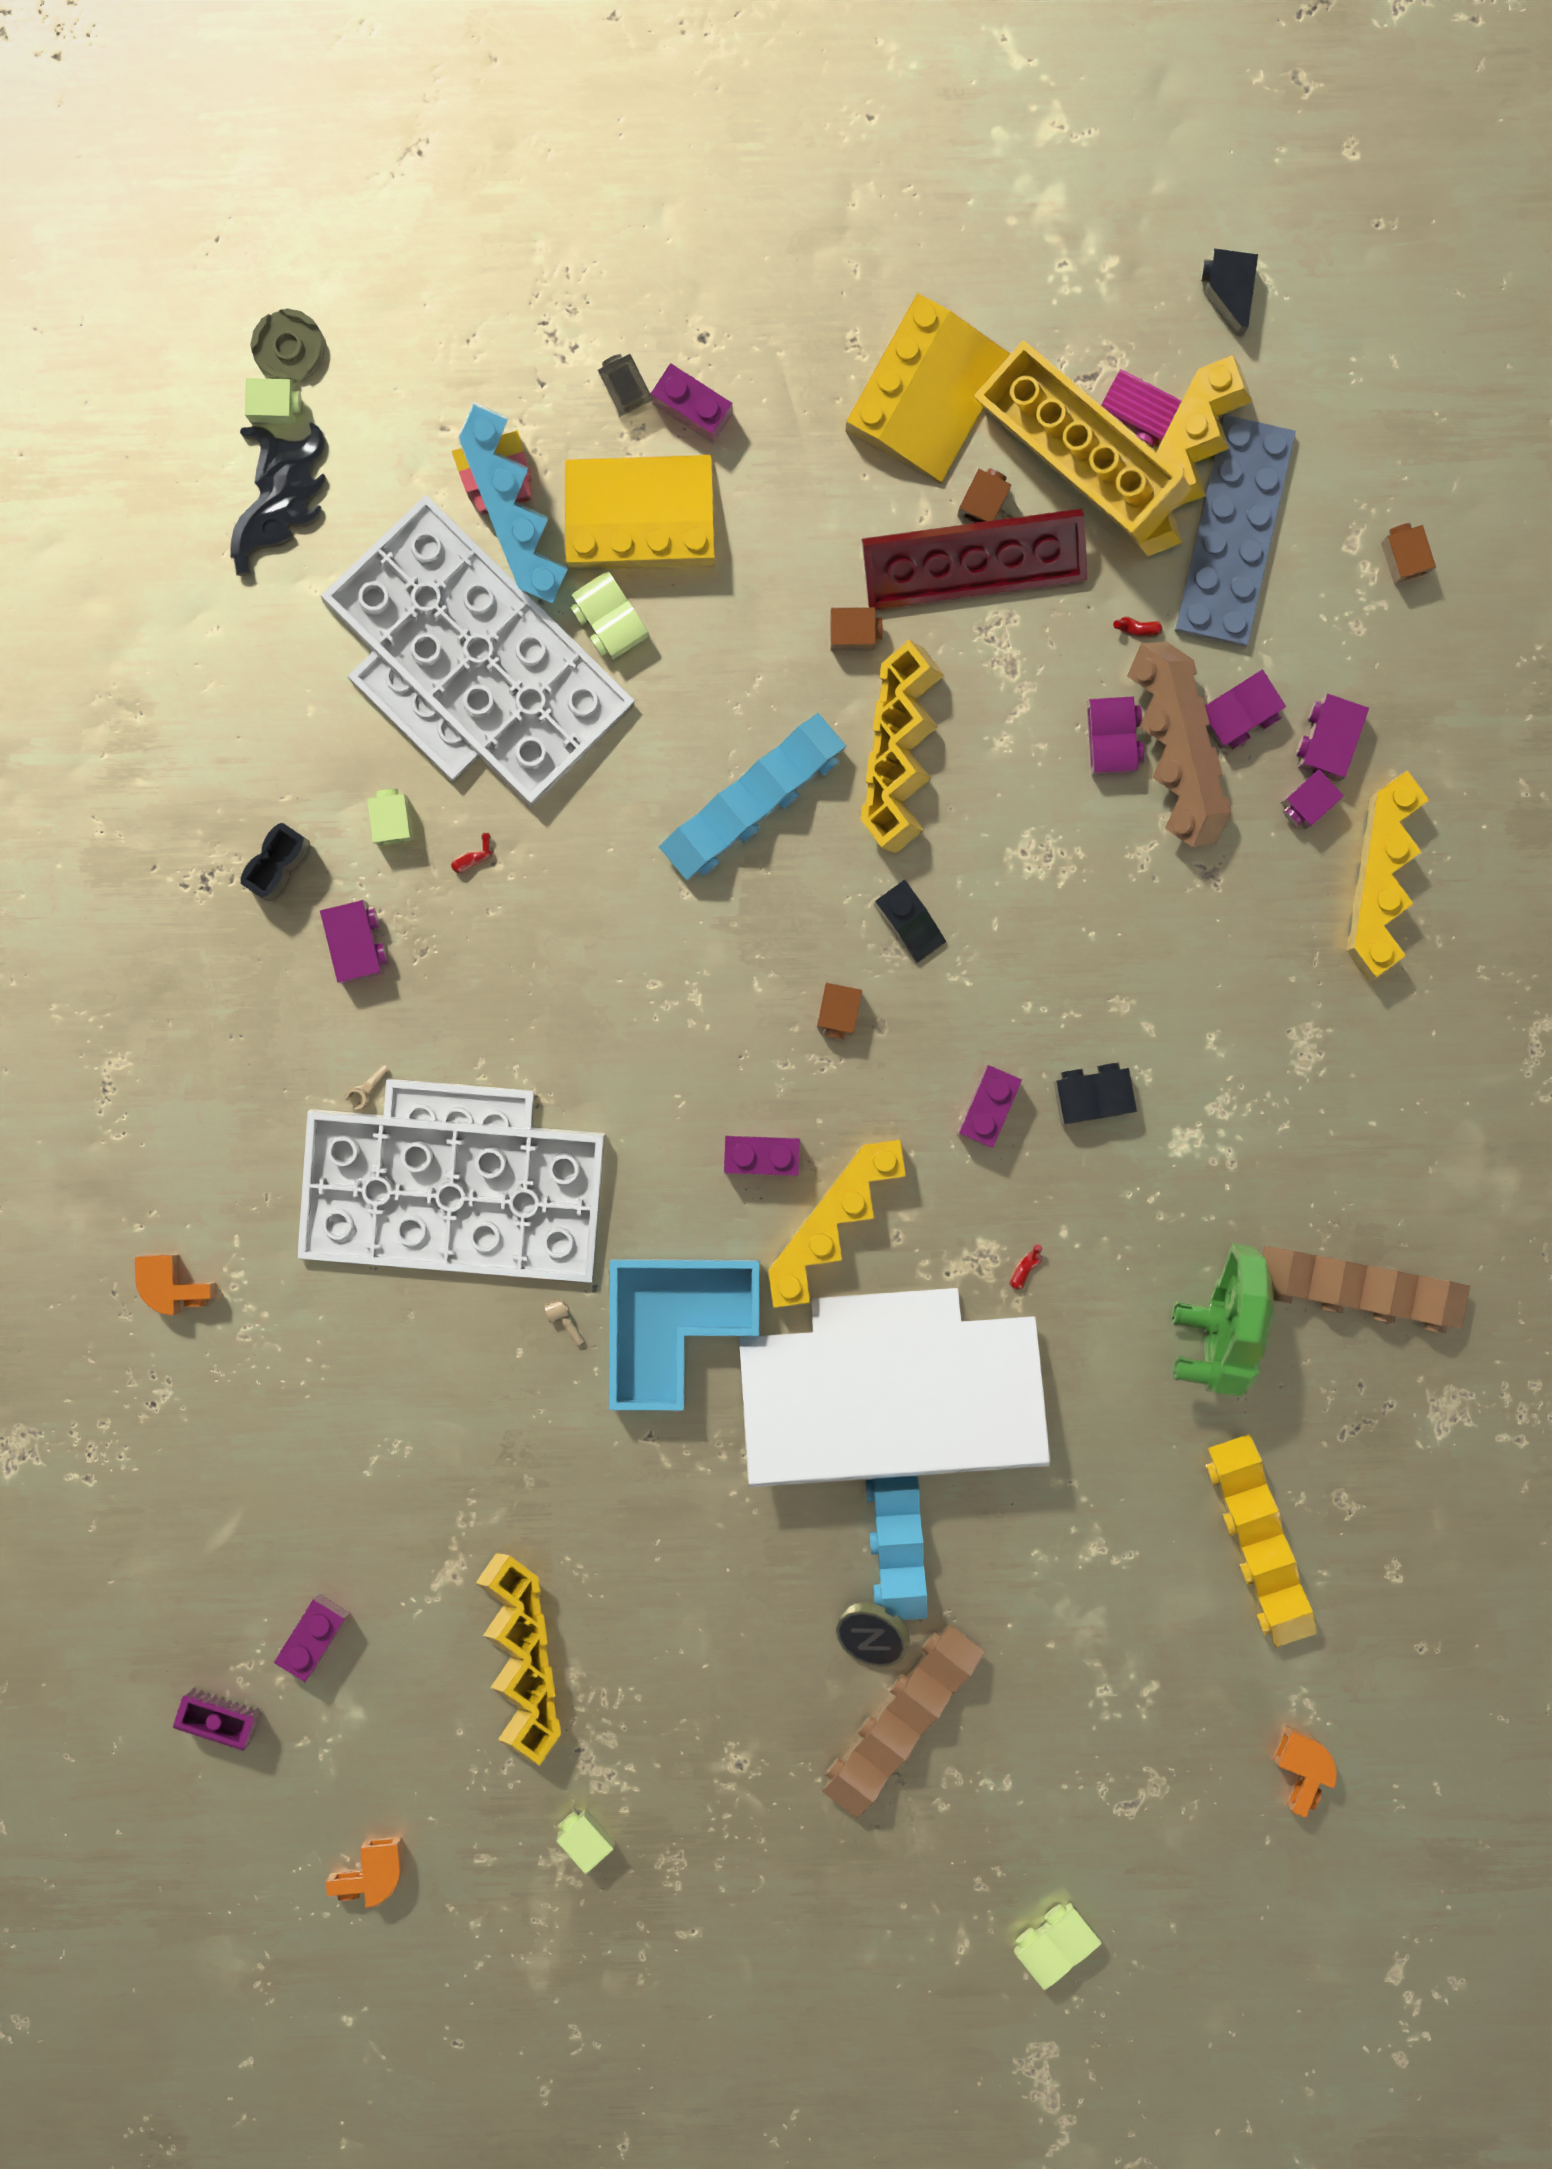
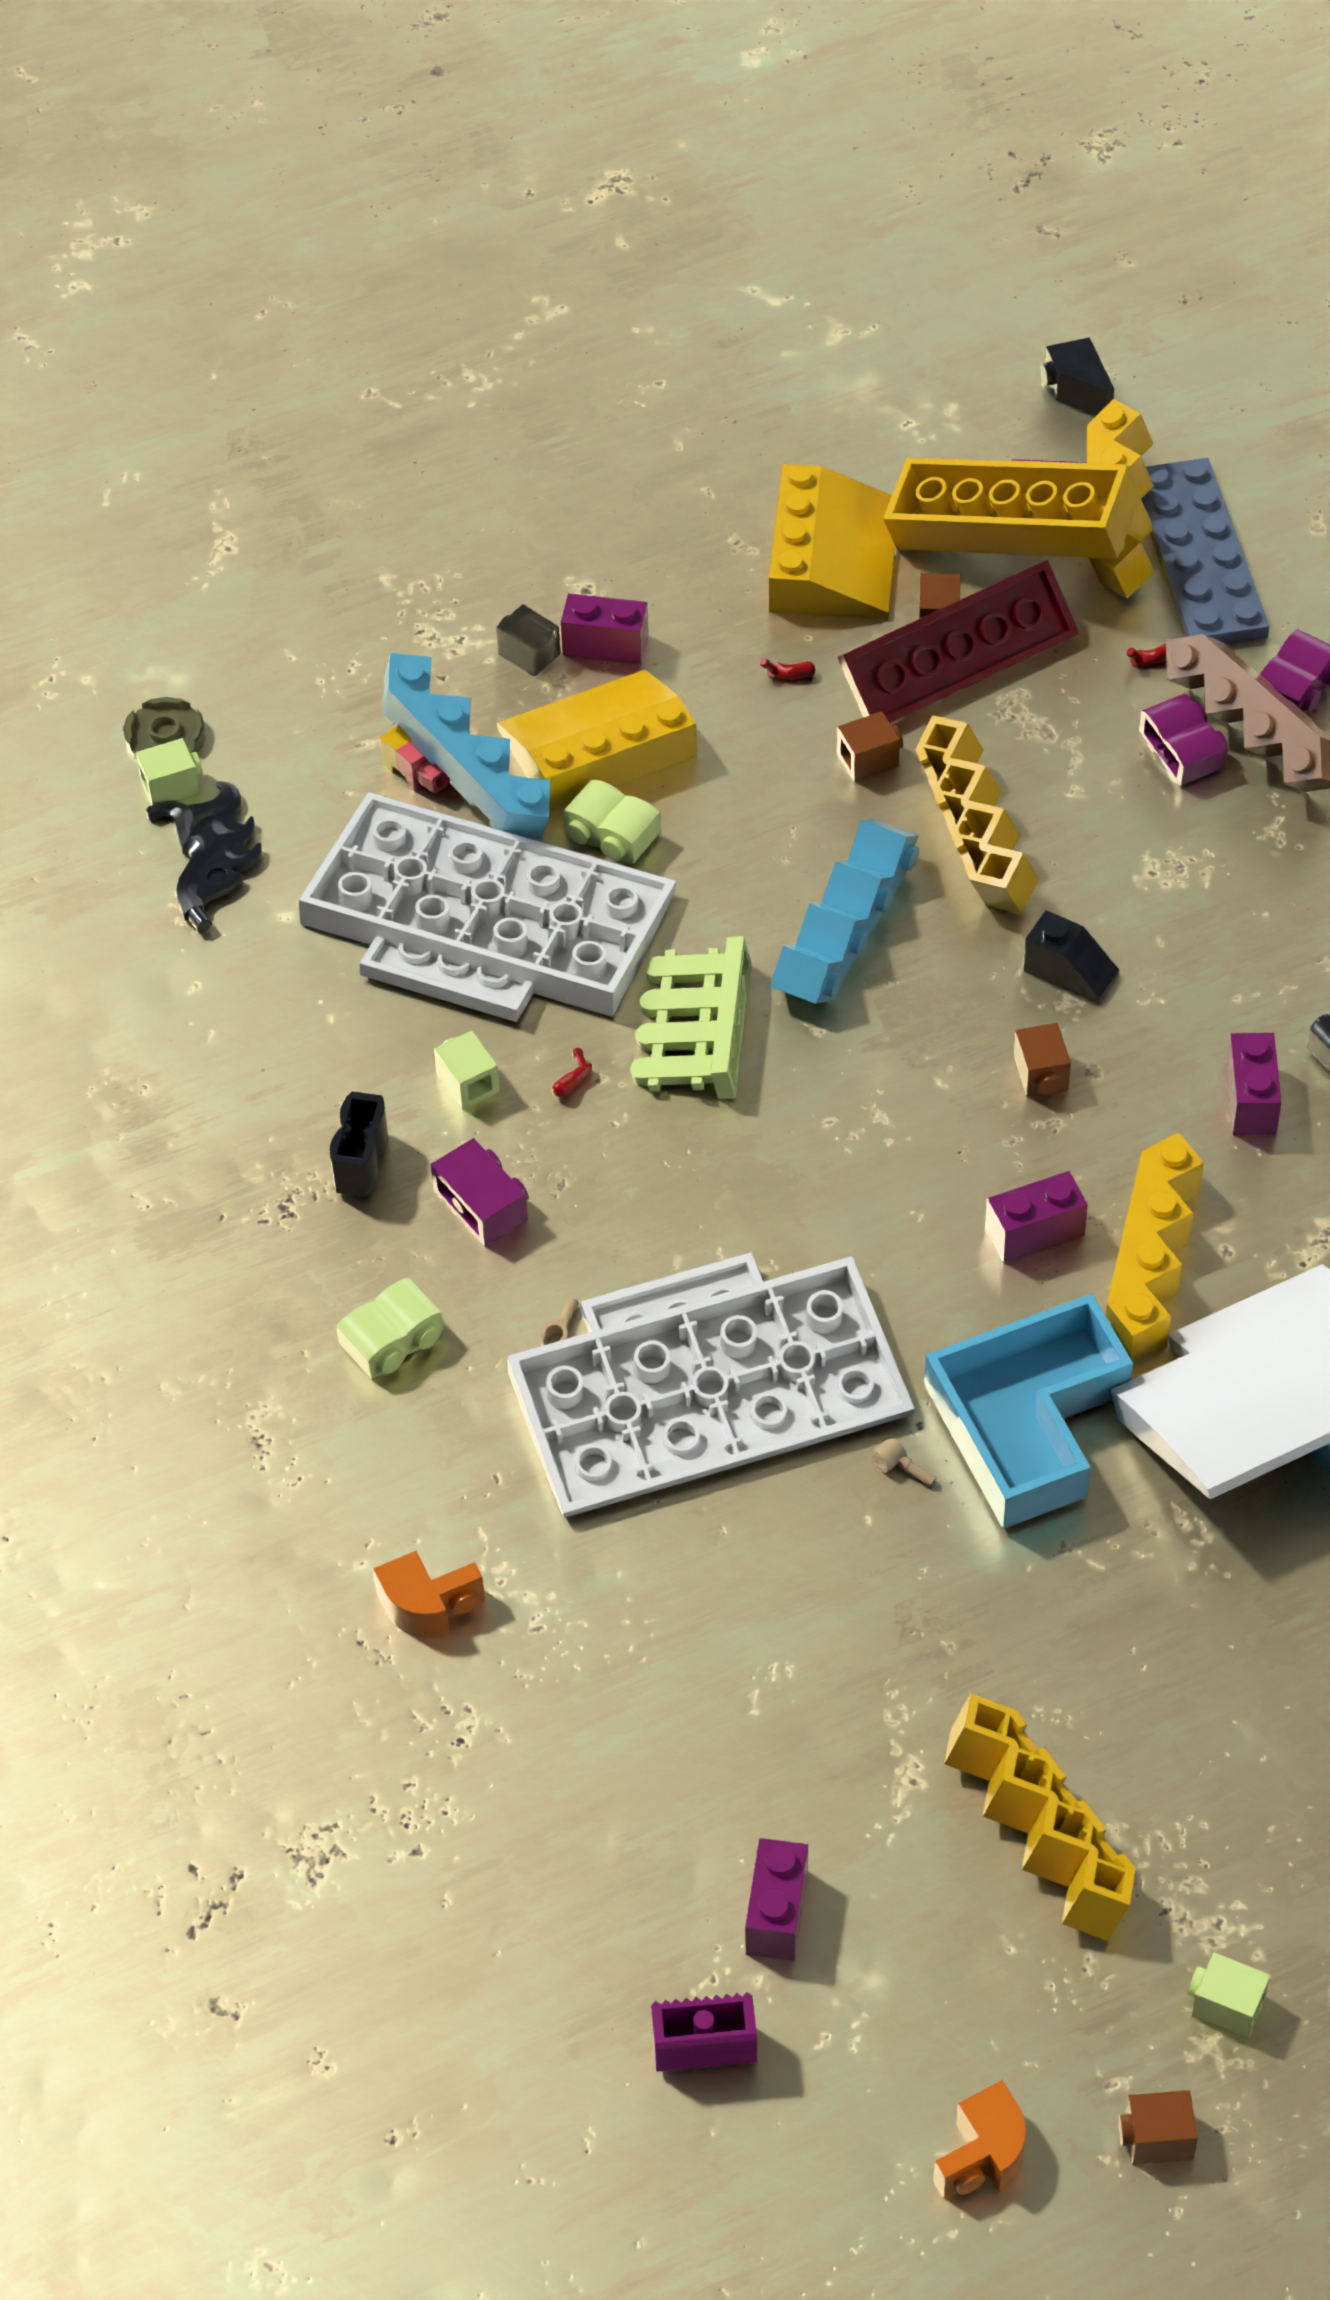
camera: 20 degrees left, 35 degrees down
none -> yellowish green brick [336,1277,444,1379]
none -> yellowish green fence [630,936,752,1099]
none -> red piece [760,658,816,680]
none -> dark orange brick [1118,2090,1198,2164]

